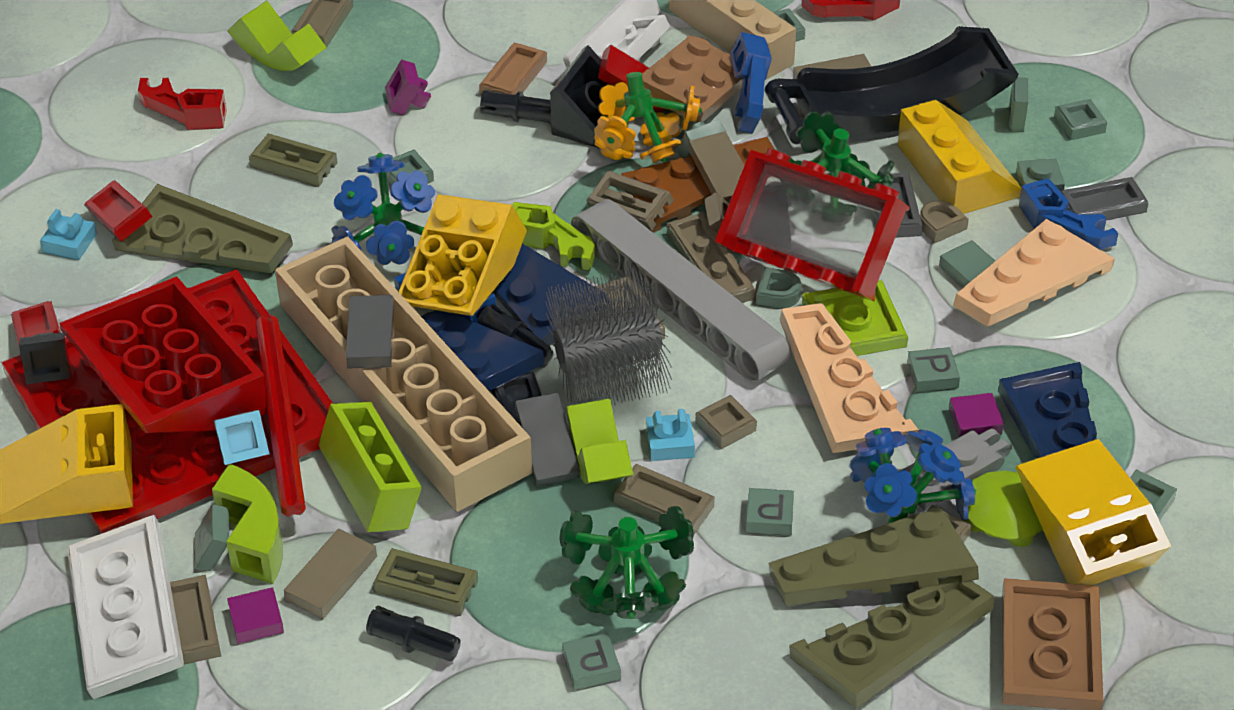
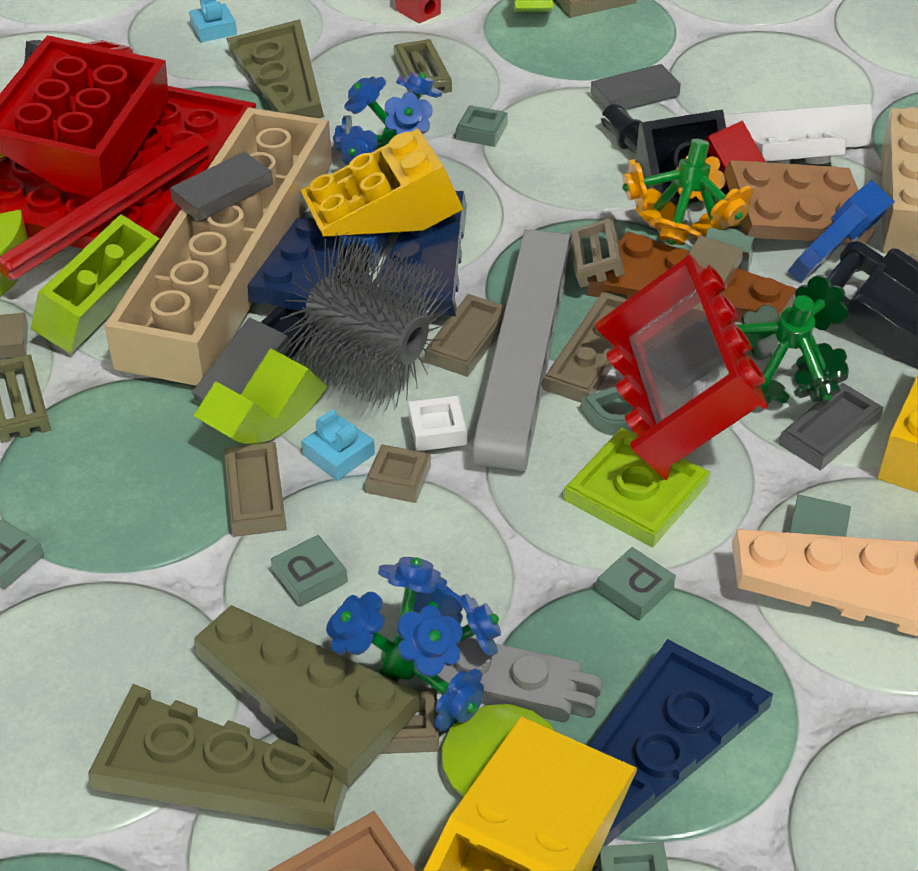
camera: 50 degrees right, 0 degrees up
red tile [84,180,153,242] -> none
medium azure tile [214,410,269,465] -> none
magenta tile [385,59,431,115] -> none
medium nougat tile [479,42,547,96] -> none
lime piece [512,202,595,271] -> none
dark green plant [559,506,694,619] -> none
light nougat wing [779,303,919,453] -> none
dark tan tile [920,201,969,243] -> none
magenta tile [949,393,1004,437] -> none
none -> white plate [408,395,467,451]
none -> dark grey tile [591,64,681,110]

